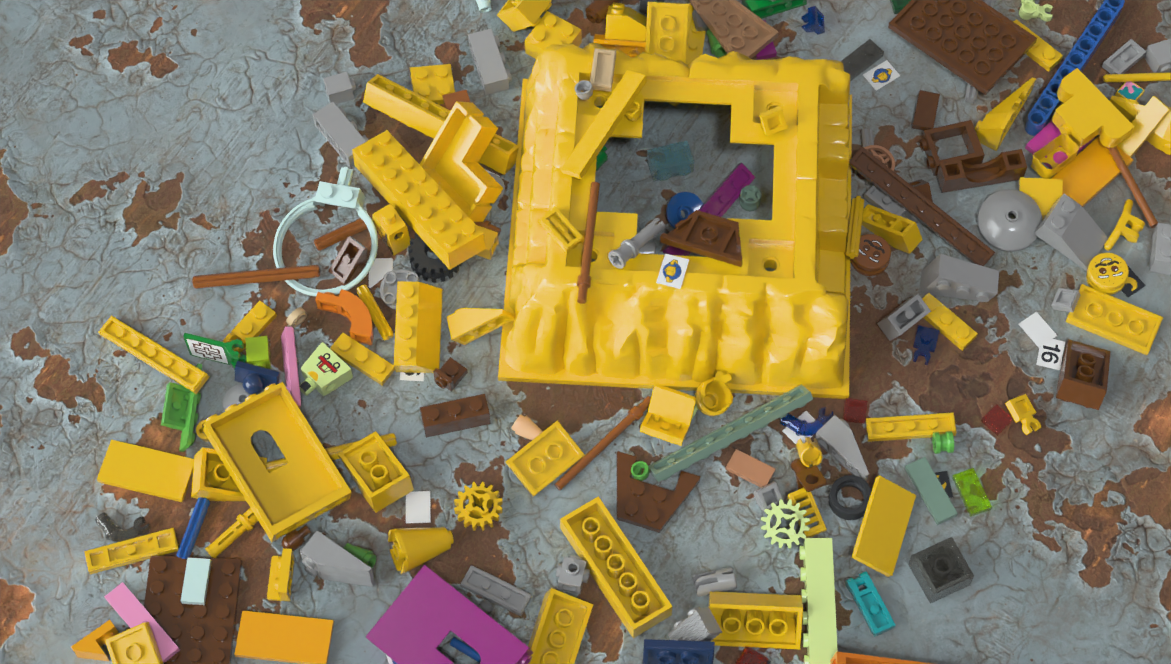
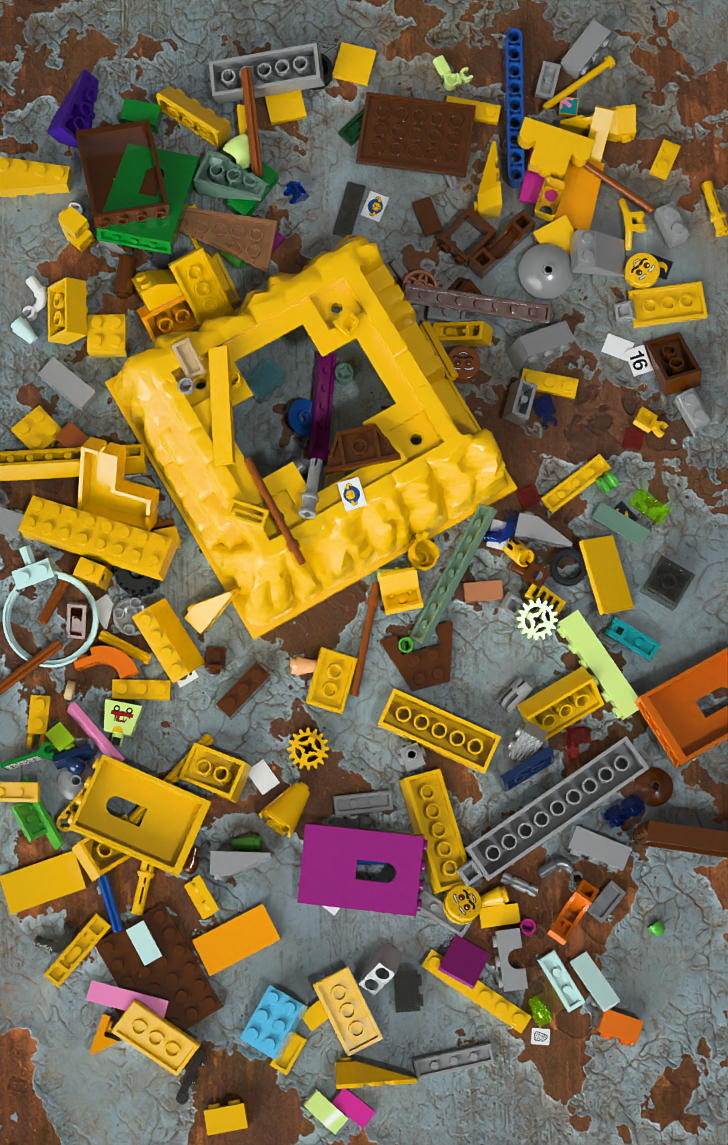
camera: 35 degrees left, 15 degrees up
none -> light grey brick [674,388,712,434]

